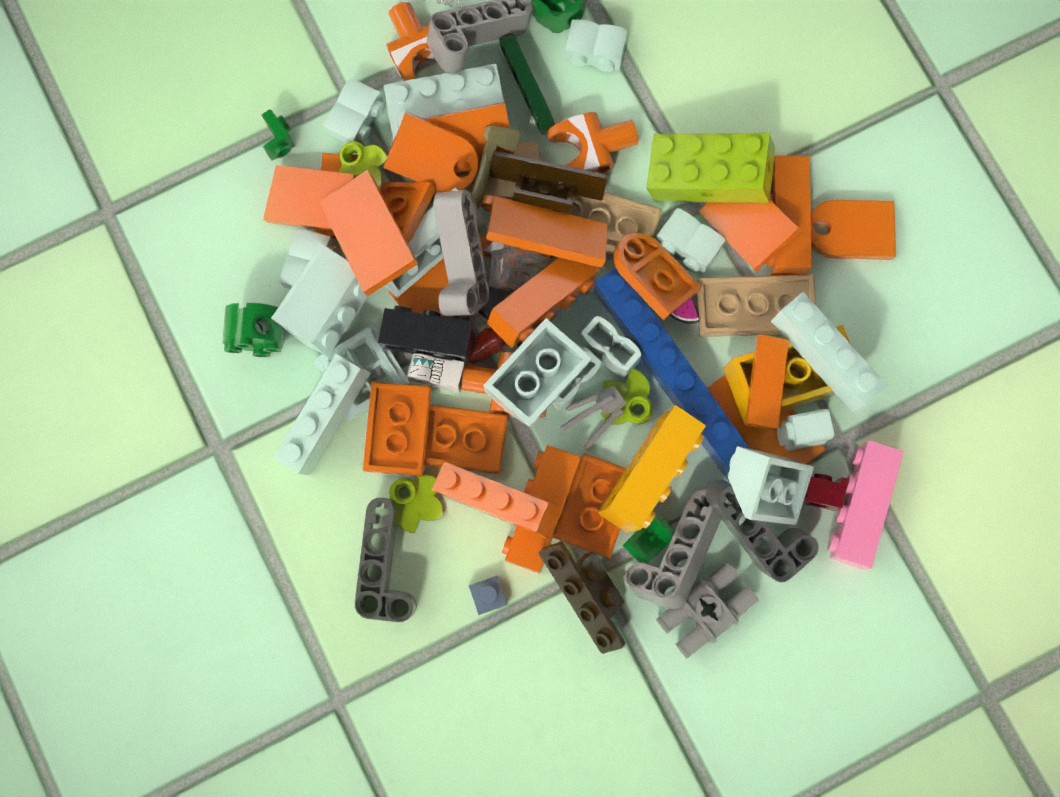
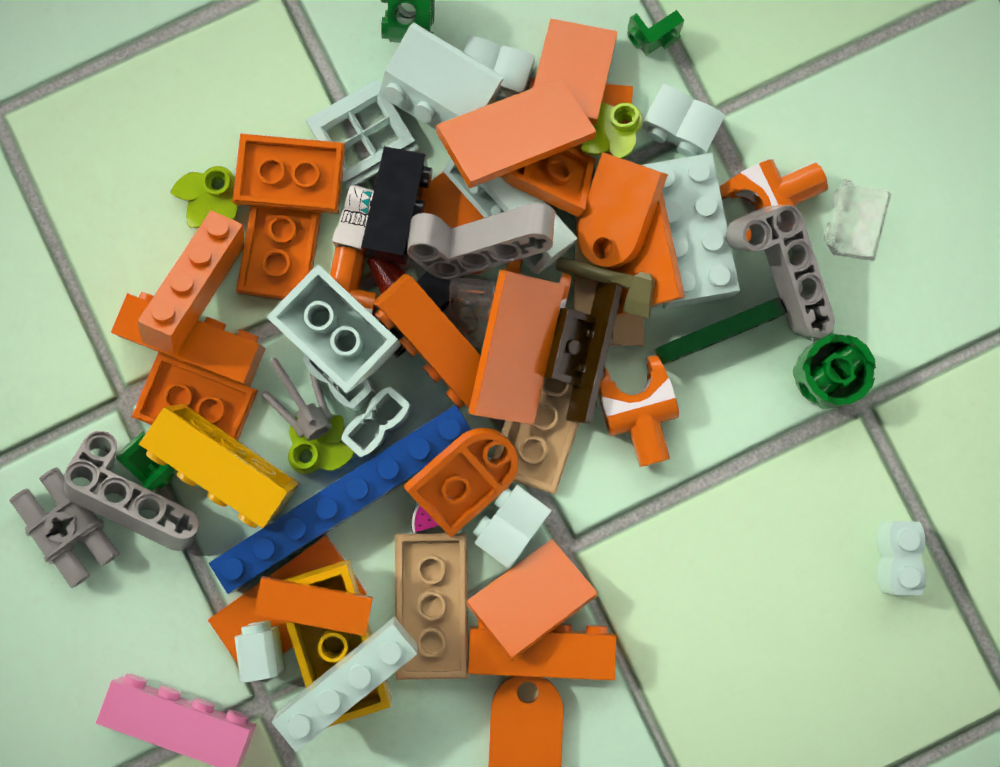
camera: 85 degrees right, 5 degrees up
light aqua brick [273,354,371,475] -> none
dark grey beam [355,498,417,622] -> none
sand blue plate [469,576,508,615] -> none
dark brown bracket [539,541,626,654] -> none
light aqua brick [565,19,627,72] -> none
lime brick [646,133,776,203] -> none
dark grey beam [706,480,819,582] -> none
light aqua slope [728,446,814,525] -> none
dark red brick [803,473,848,511] -> none

